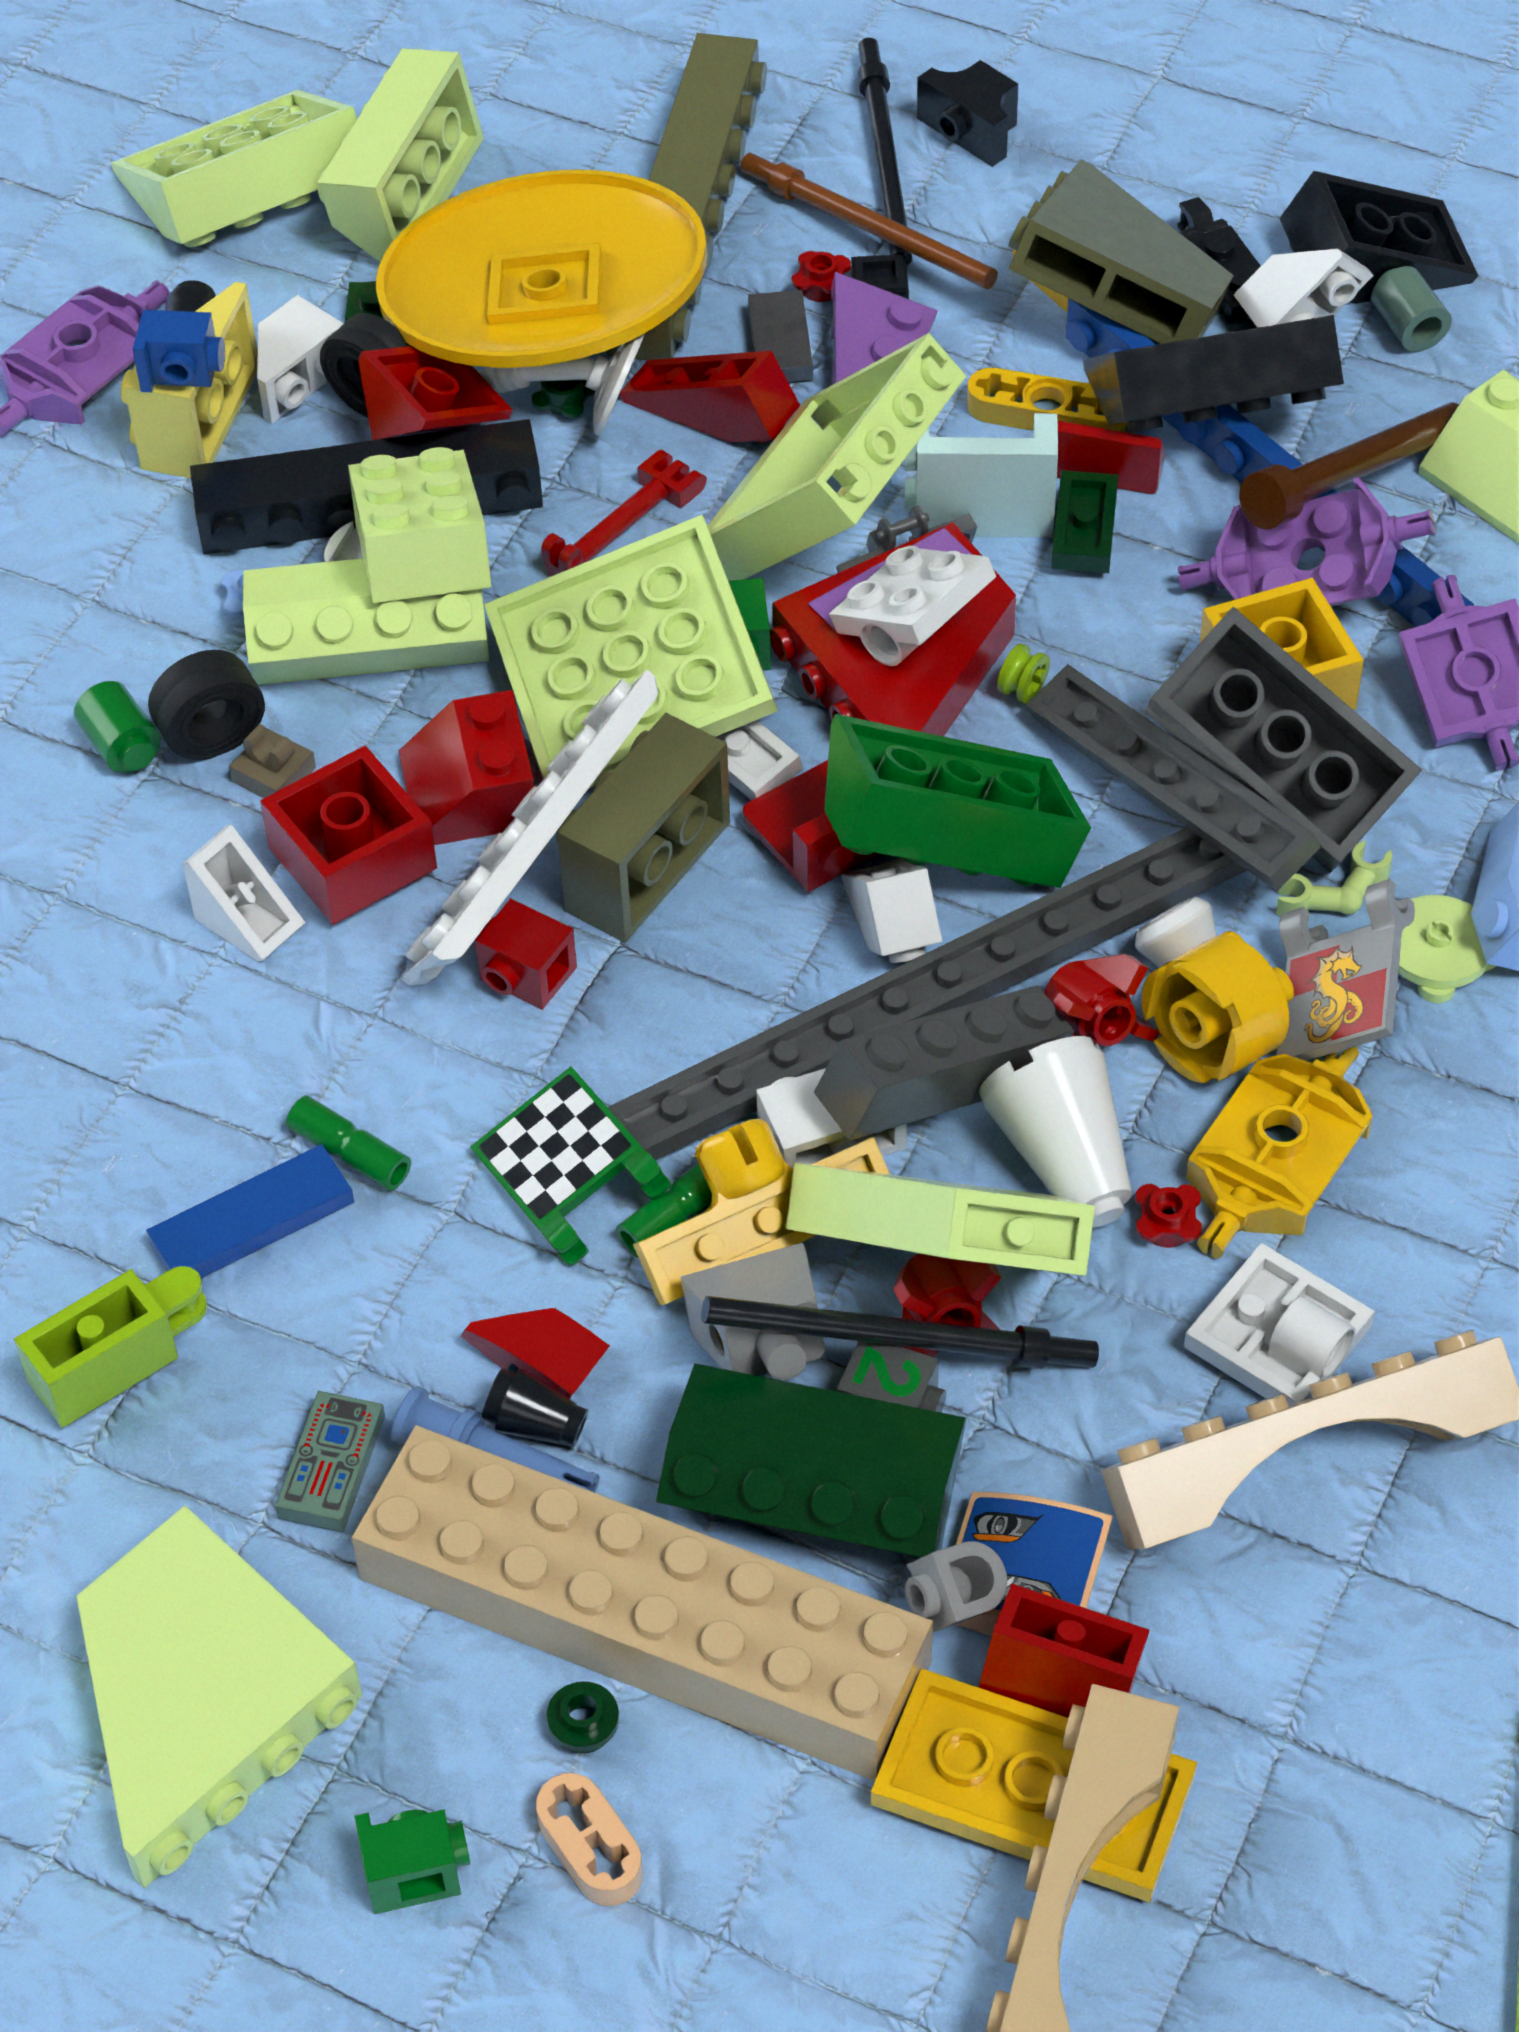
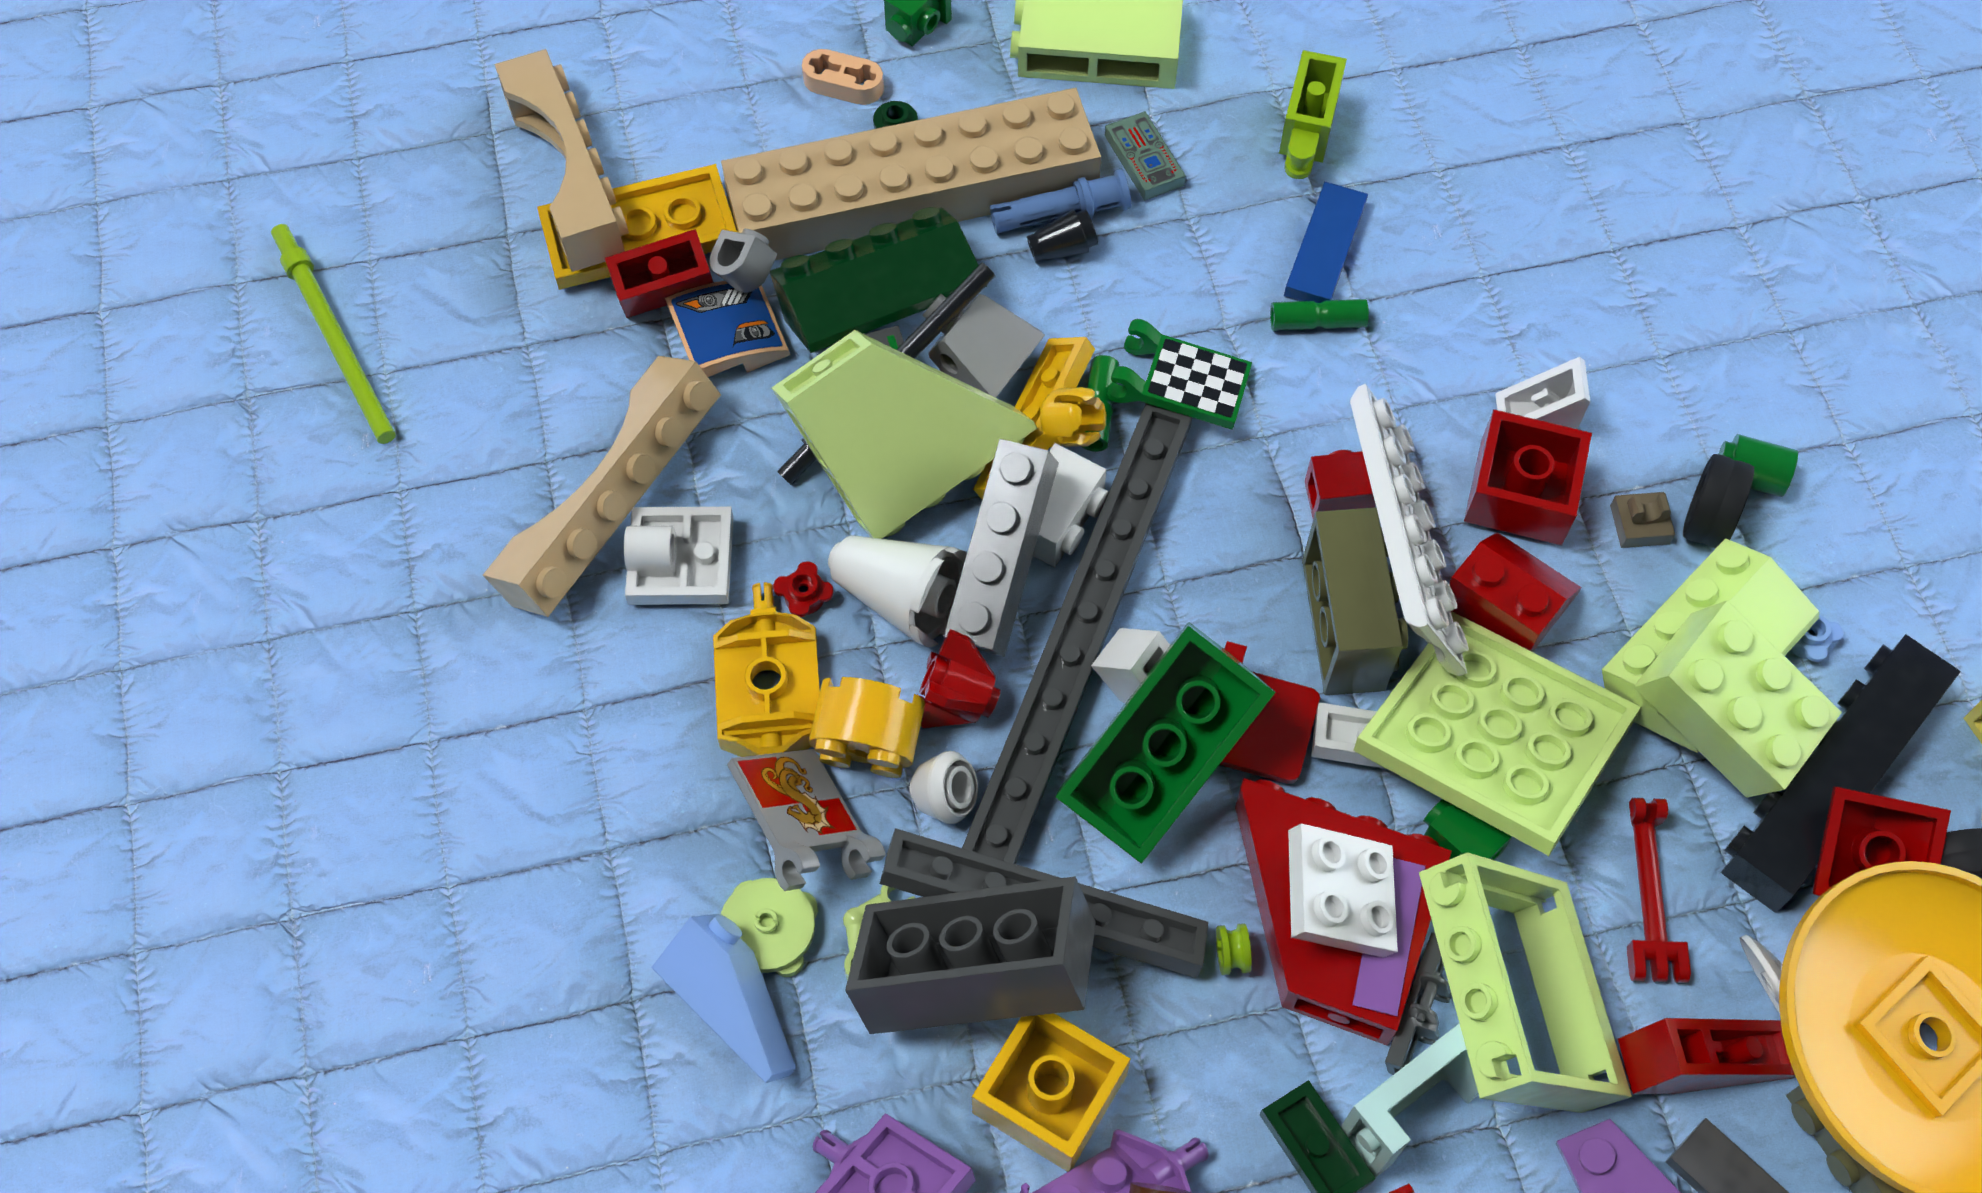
camera: 140 degrees right, 10 degrees up
red slope [460,1308,610,1399] -> none

